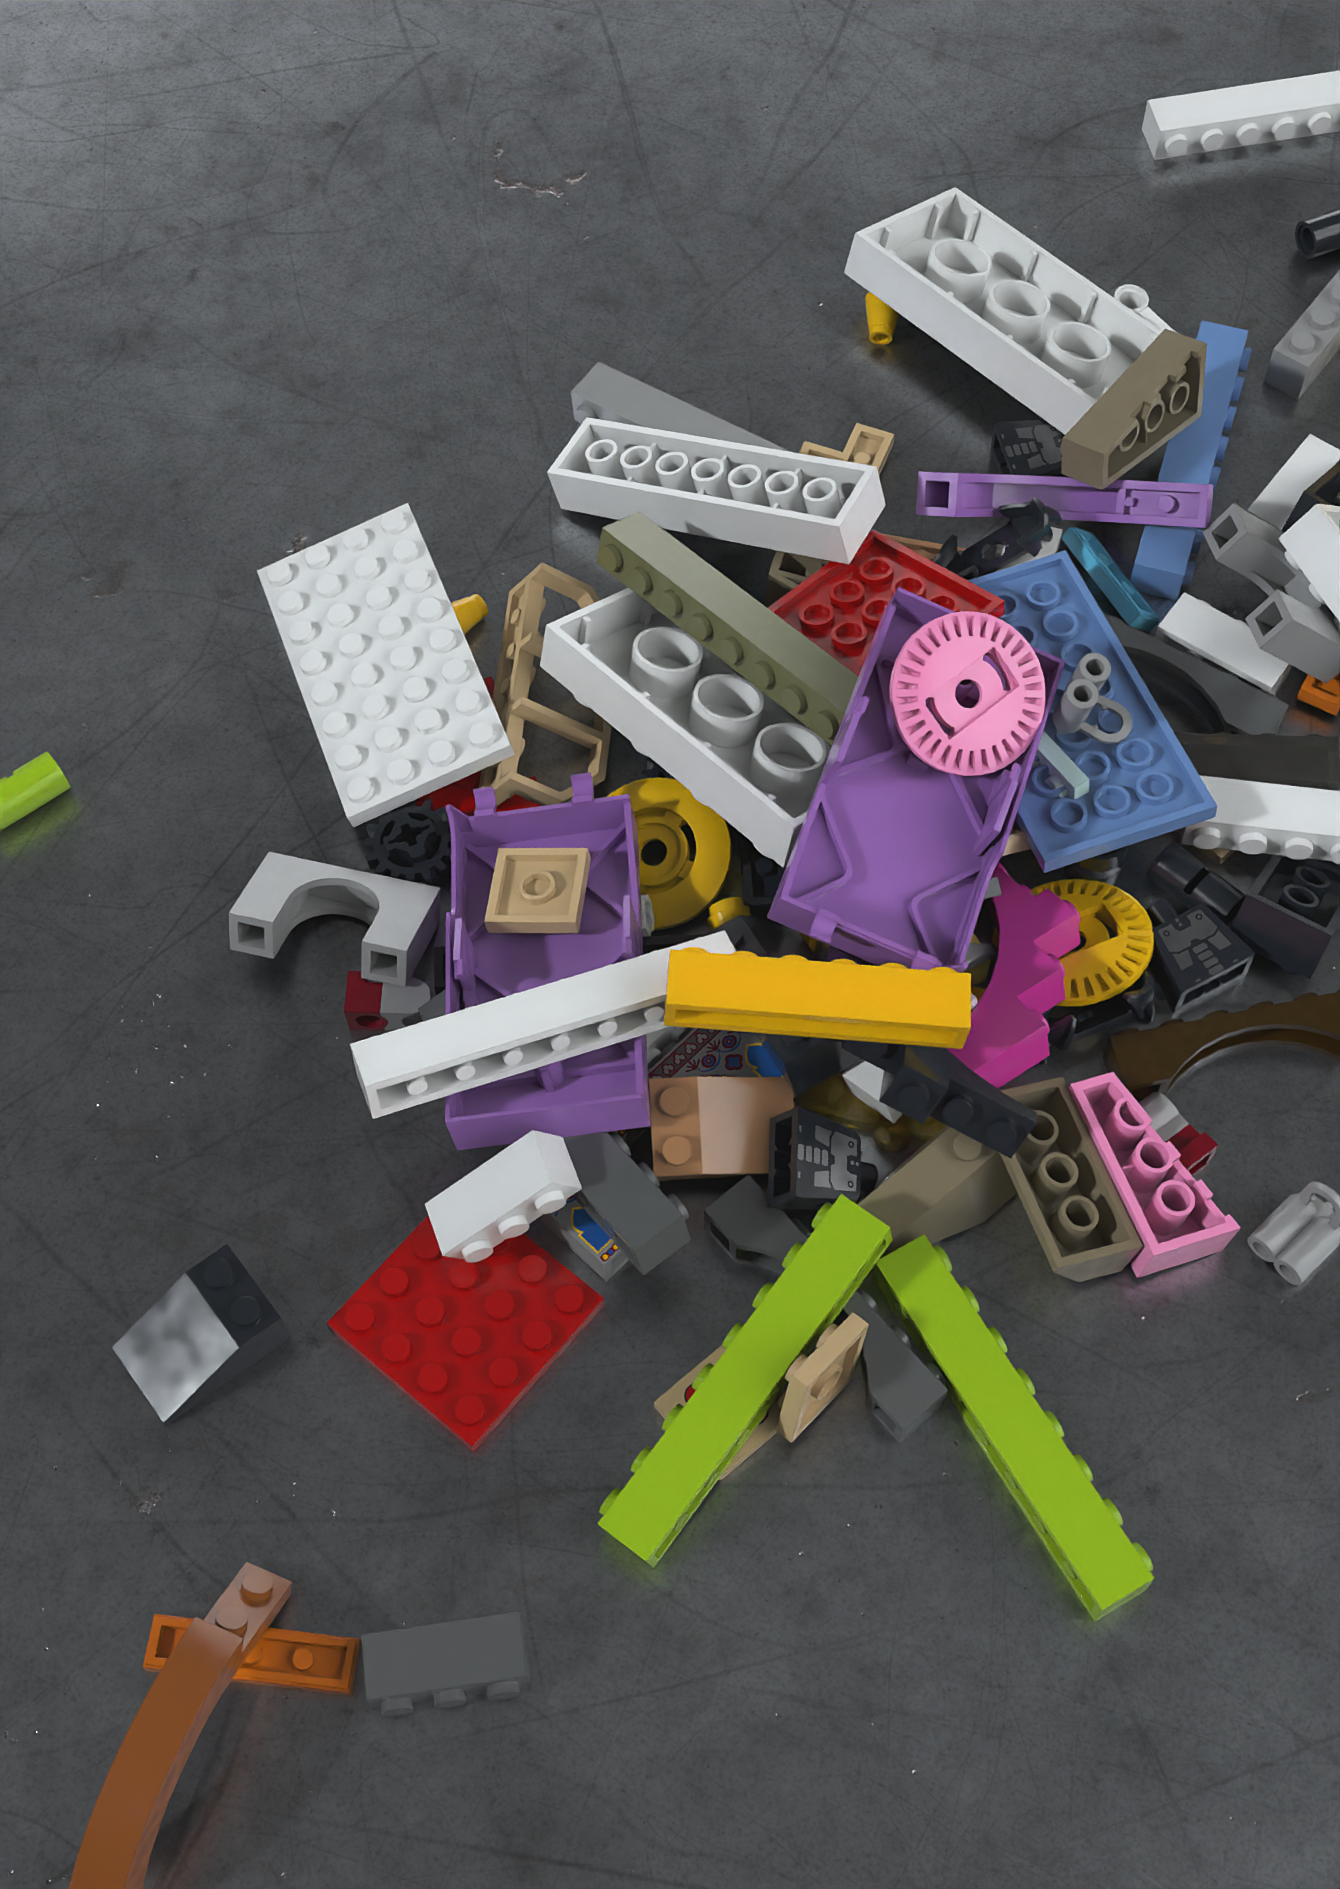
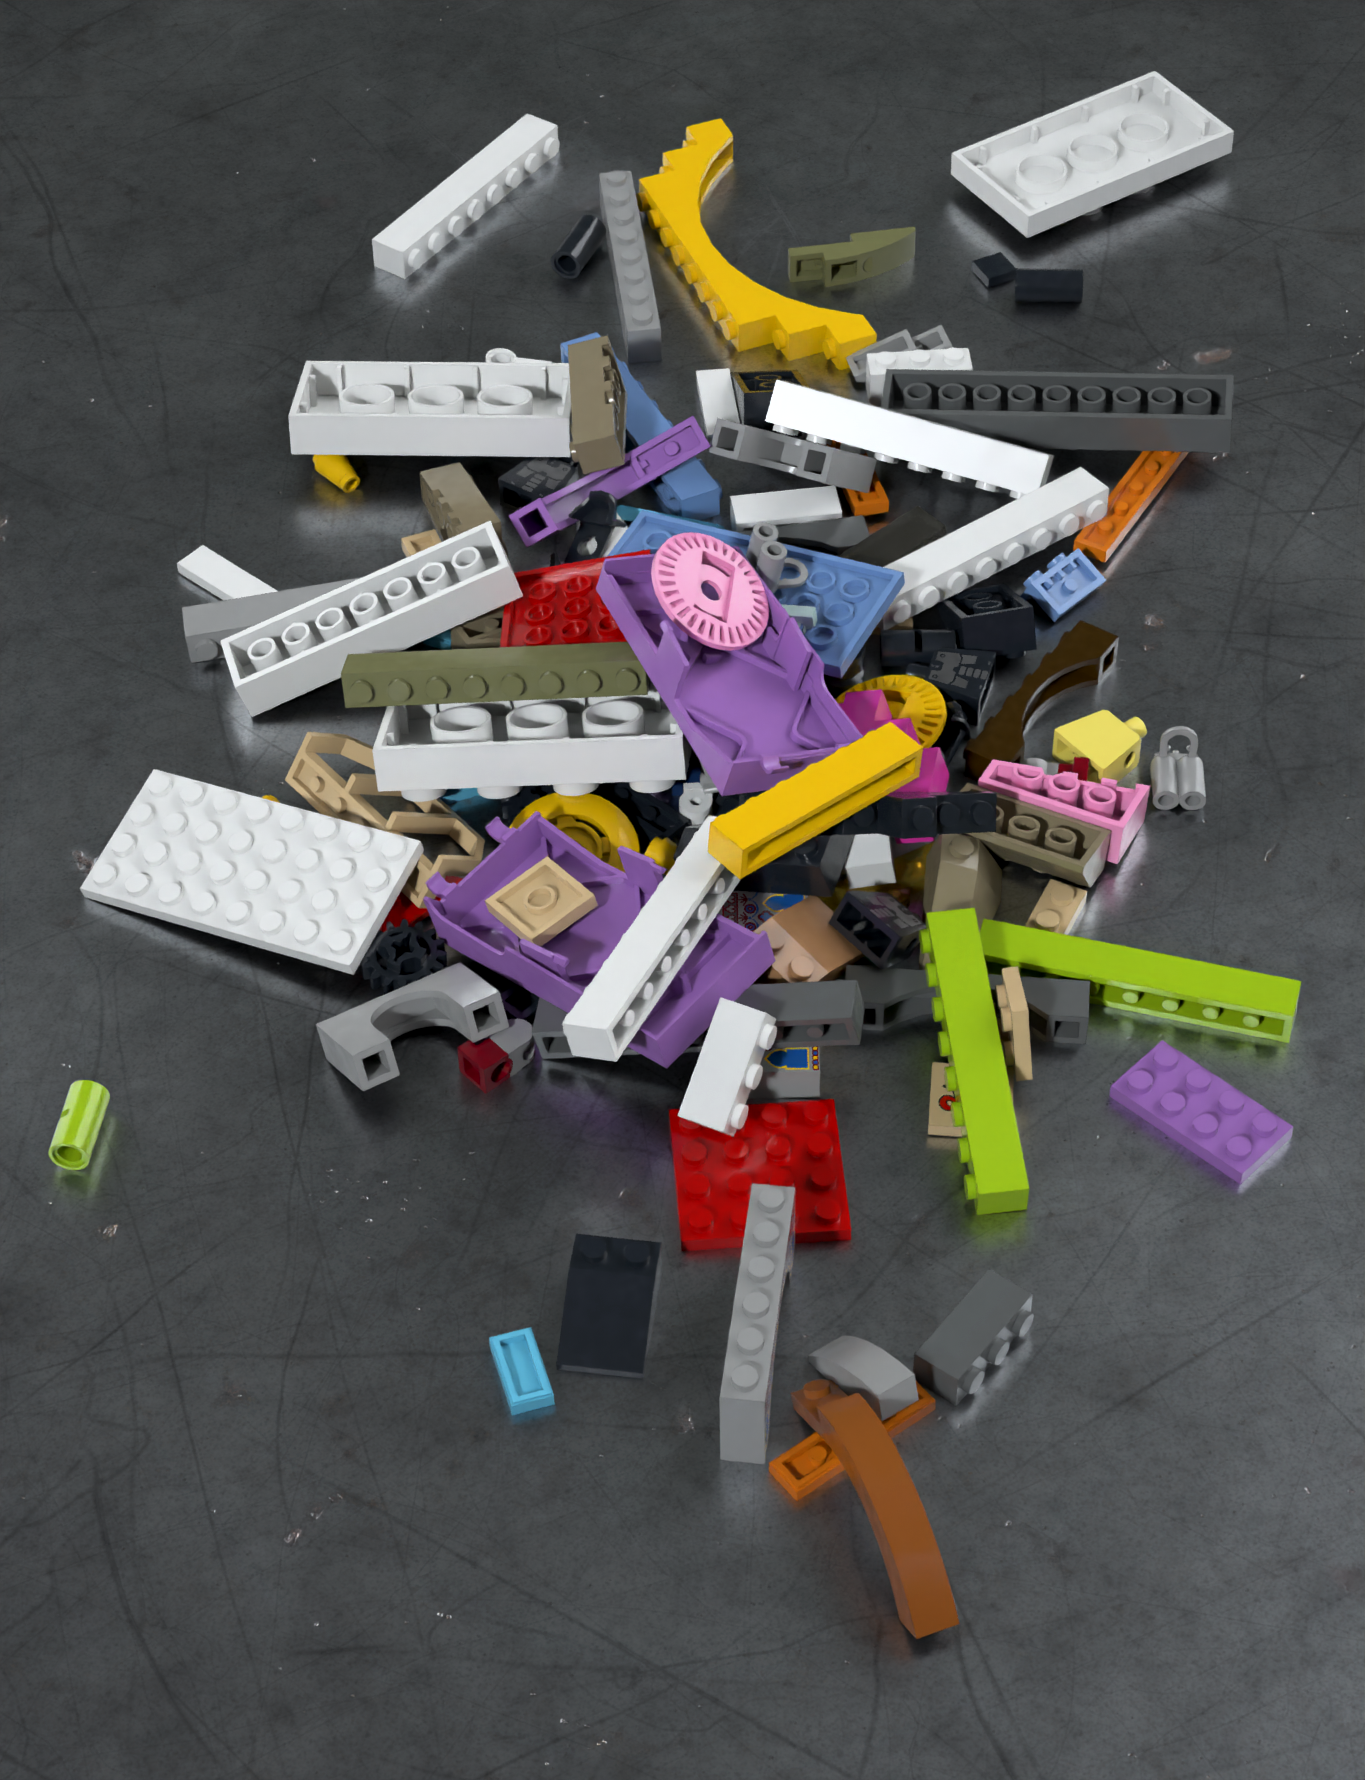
camera: 45 degrees left, 15 degrees down
none -> white tile [177,545,277,600]
none -> dark tan wedge [420,462,508,558]
none -> medium azure tile [489,1327,555,1415]
none -> light grey arch [719,1183,795,1464]
none -> light grey slope [808,1335,919,1421]
none -> tan plate [1025,879,1087,935]
none -> light yellow torso [1052,710,1147,784]
none -> medium lavender plate [1109,1040,1294,1185]

